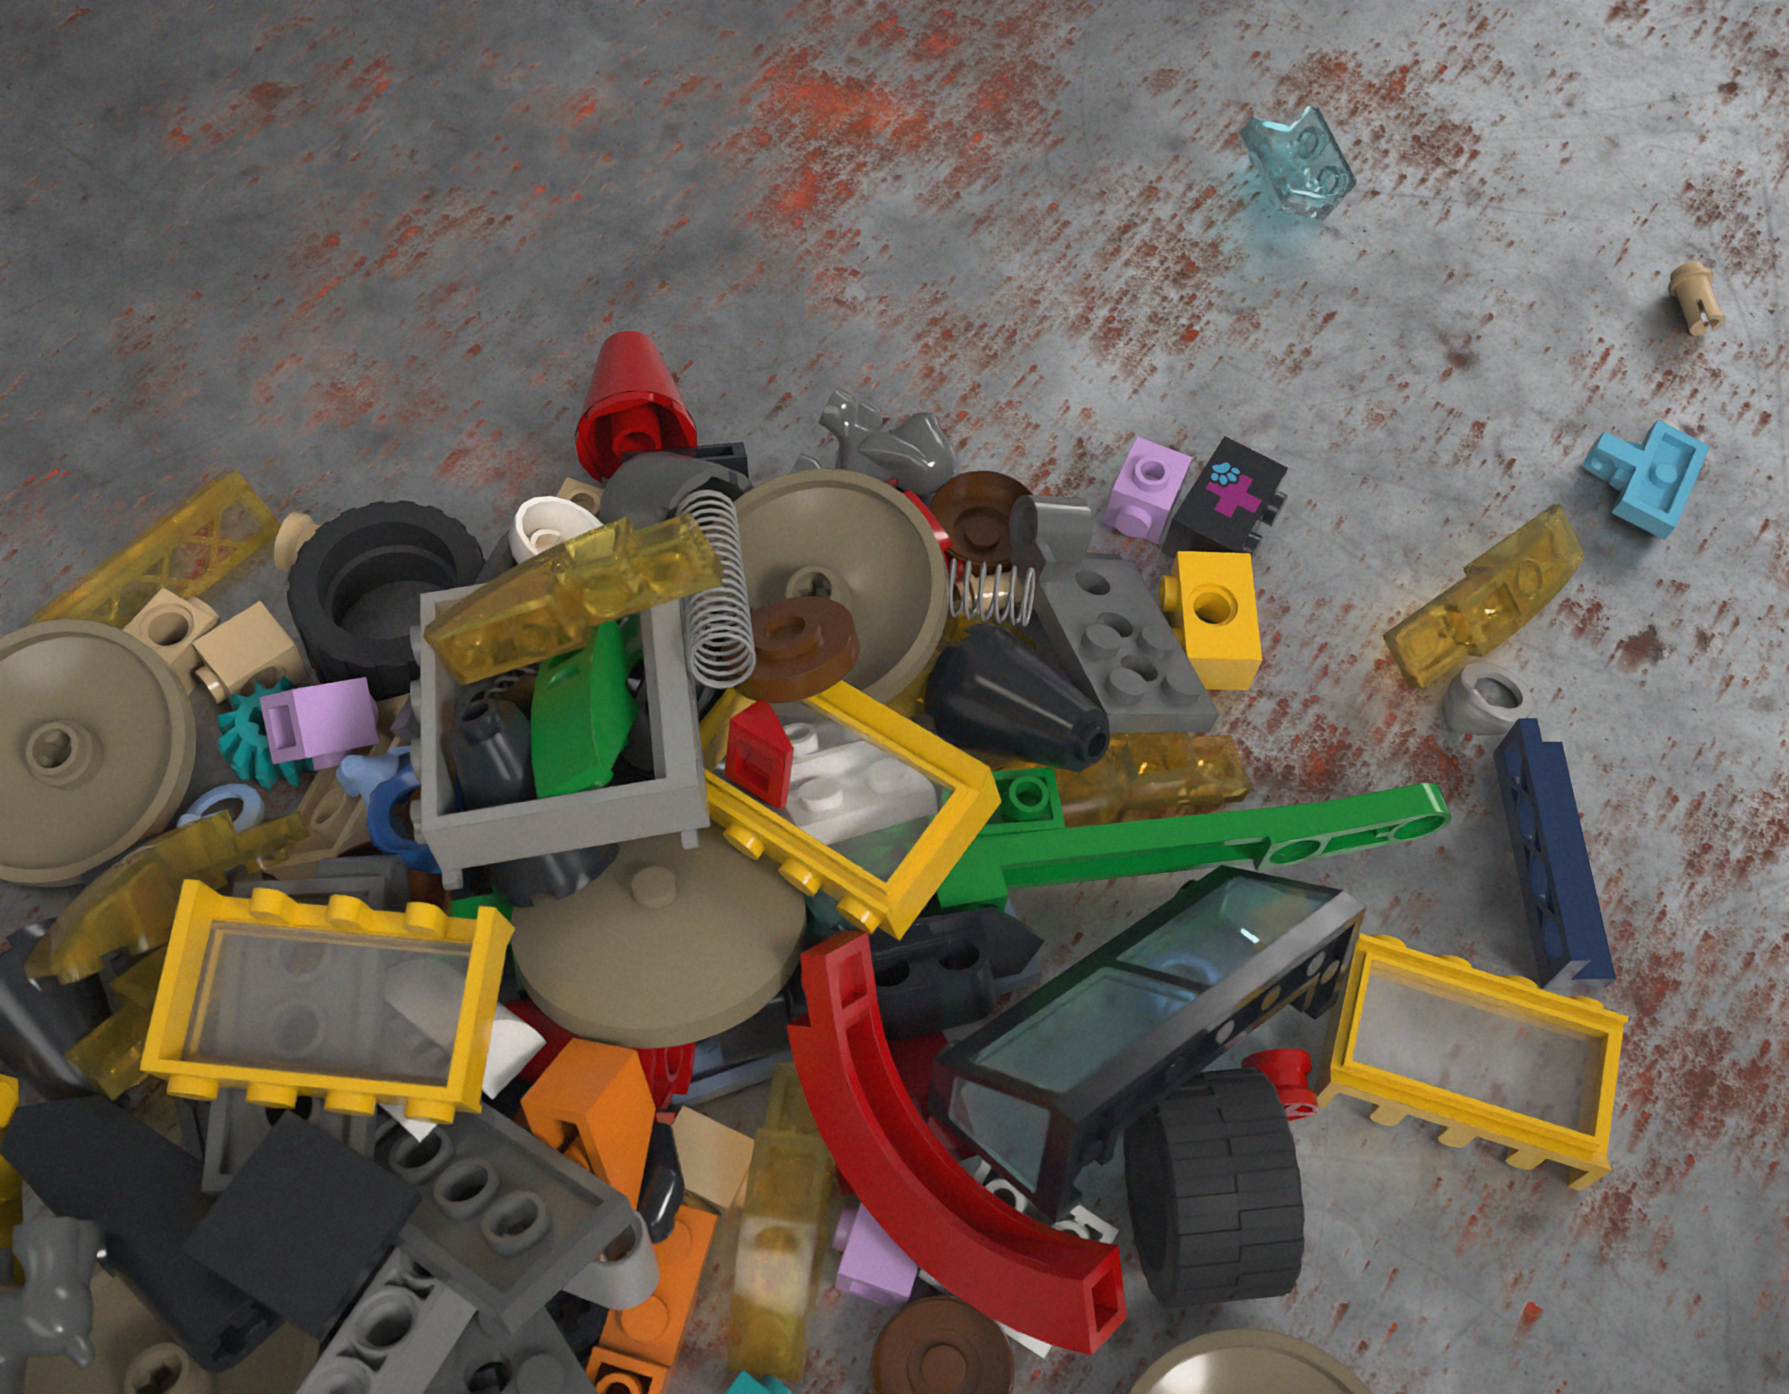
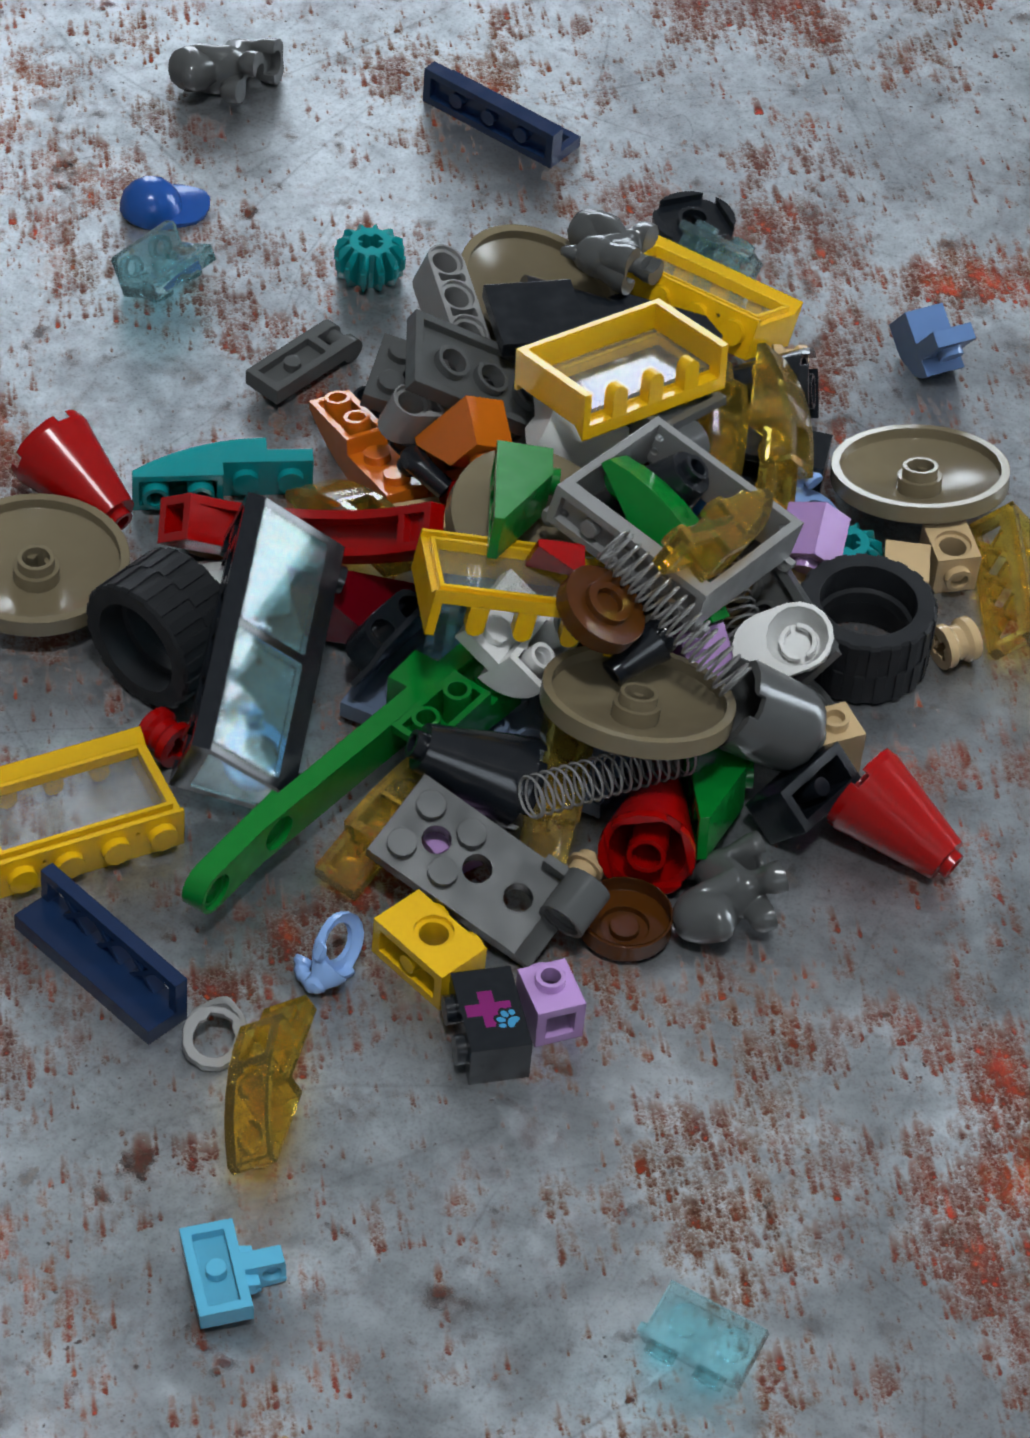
camera: 140 degrees right, 15 degrees down
none -> light blue piece [293,911,364,994]
none -> green slope [487,440,561,559]

